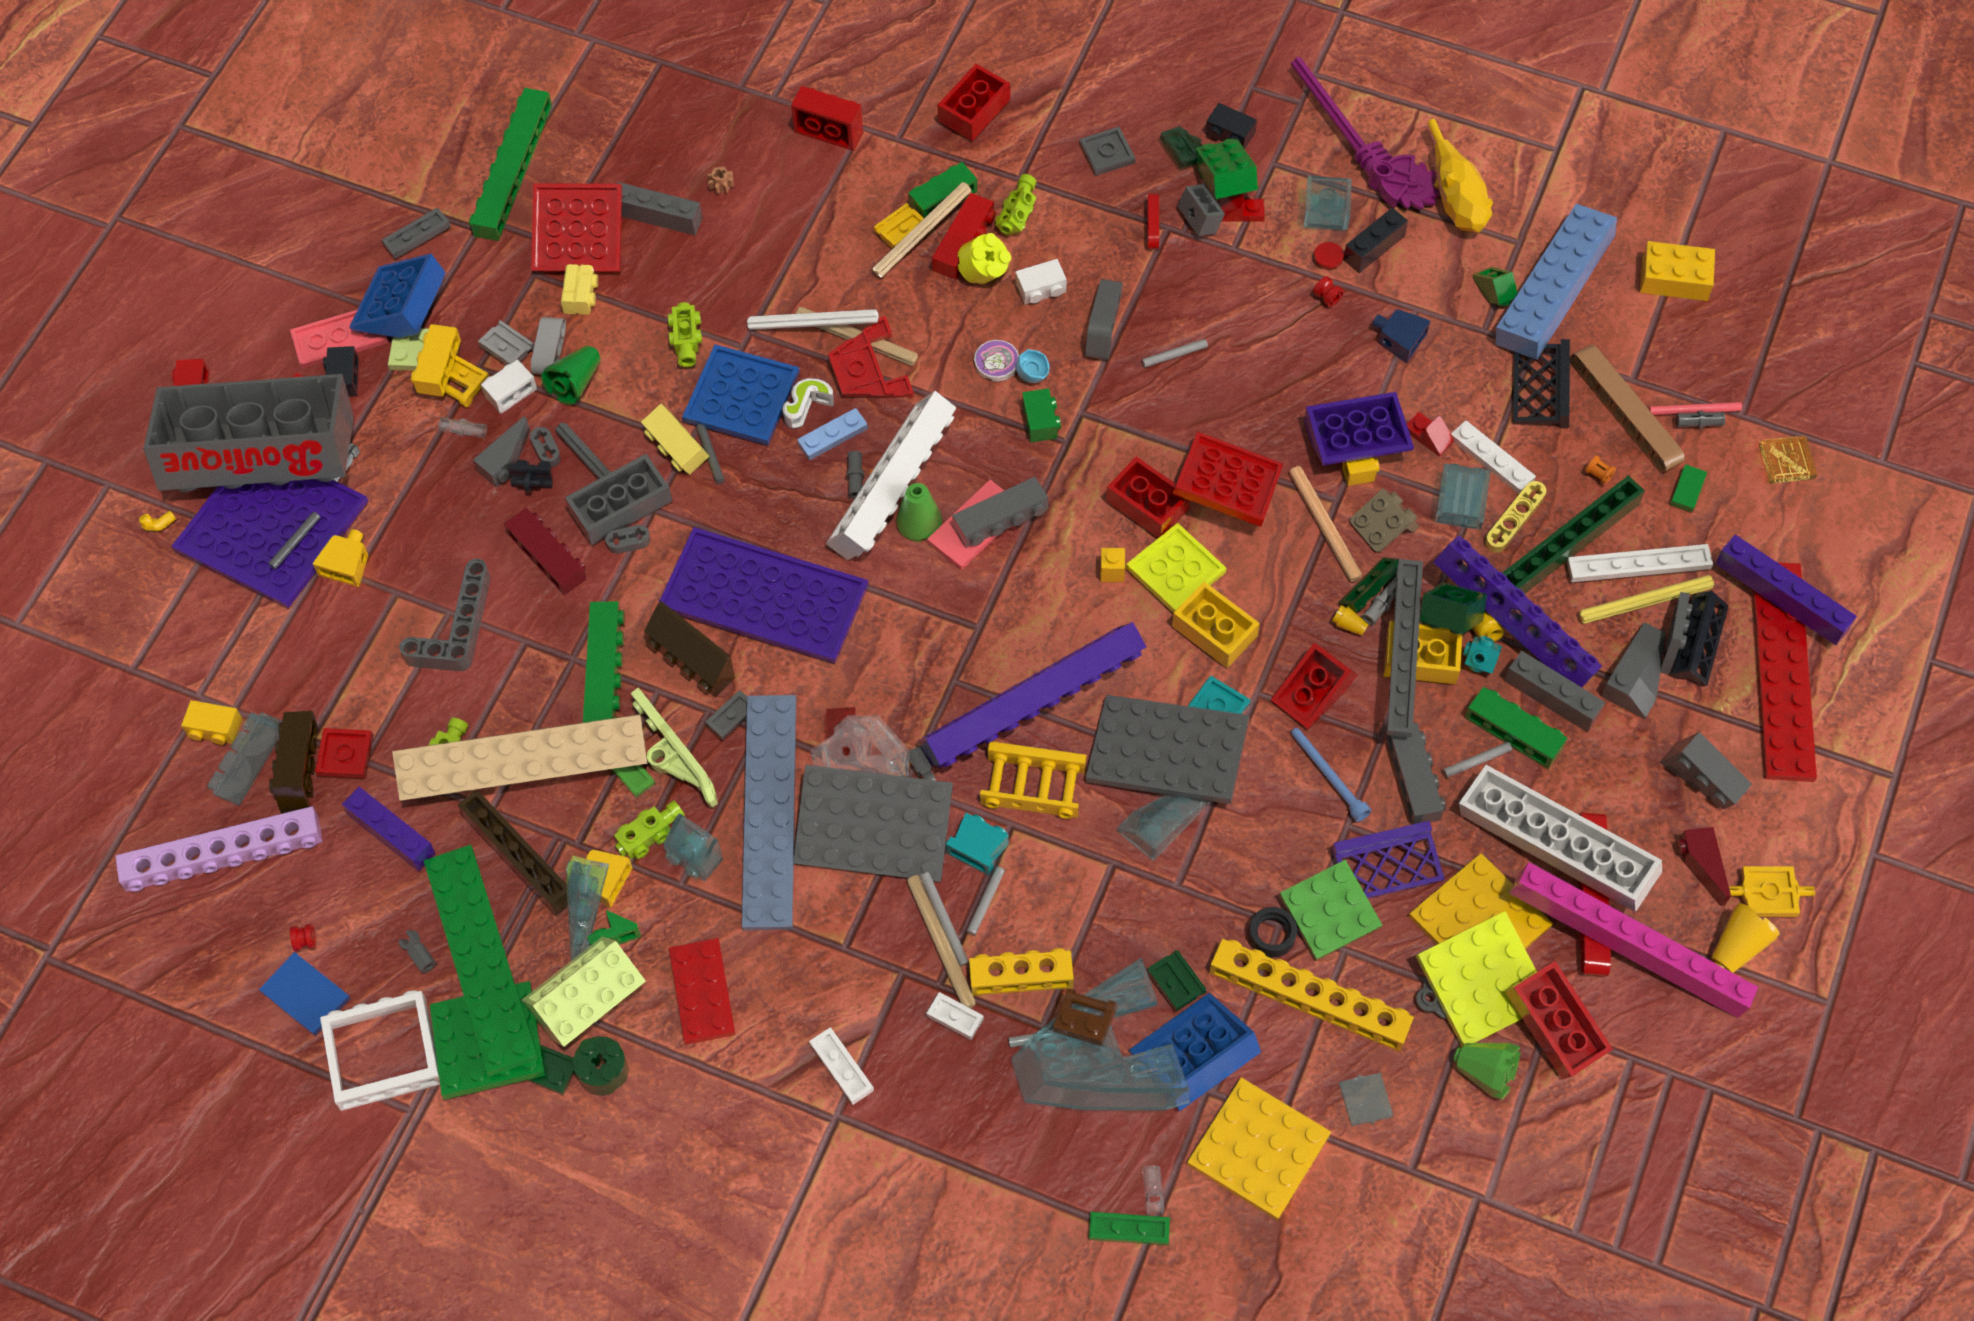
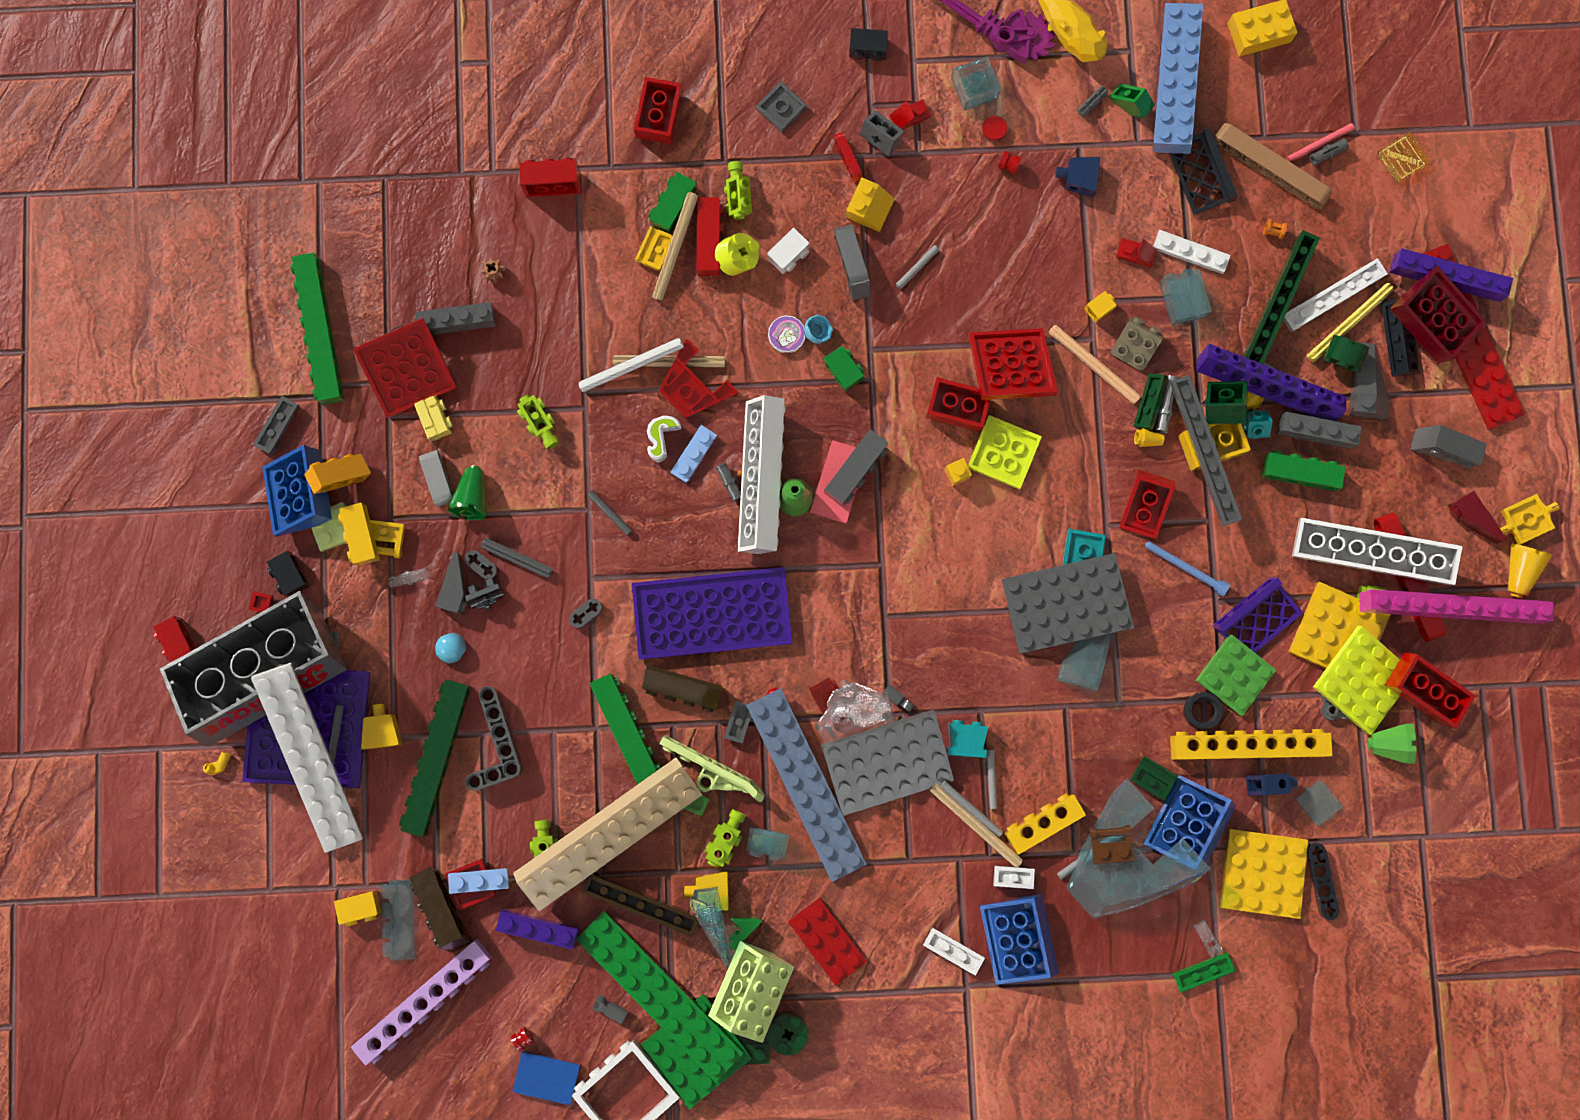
camera: 25 degrees left, 20 degrees up
coral tile [290,309,389,369] -> none
light grey plate [478,320,534,365] -> none
white brick [481,359,537,414] -> none
dark red brick [504,507,586,596] -> none
dark grey brick [565,454,672,545] -> none
light yellow brick [641,404,709,475] -> none
blue plate [682,344,800,445] -> none
dark purple brick [916,622,1146,768] -> none
yellow fence [980,742,1087,819] -> none
clear green wing [1160,126,1203,168] -> none
yellow brick [1172,582,1260,668] -> none
green brick [1195,139,1258,199] -> none
dark purple slope [1304,392,1414,465] -> none
black brick [1343,208,1408,273] -> none
dark grey brick [1386,723,1446,825] -> none
light grey bar [1442,742,1512,778] -> none
light yellow beam [1485,481,1546,553] -> none
dark grey wing [1660,591,1692,675] -> none
green tile [1670,464,1707,513] -> none
none -> white plate [251,663,363,853]
none -> light orange brick [304,453,371,494]
none -> dark green brick [399,679,472,837]
none -> medium azure hair [435,633,467,663]
none -> light blue plate [448,868,510,894]
none -> yellow slope [846,178,895,232]
none -> blue slope [980,894,1059,985]
none -> dark grey axle [1077,86,1108,117]
none -> dark blue torso [1246,773,1298,795]
none -> black beam [1307,843,1339,920]
none -> dark green brick [1323,335,1370,373]
none -> dark red slope [1390,266,1486,364]

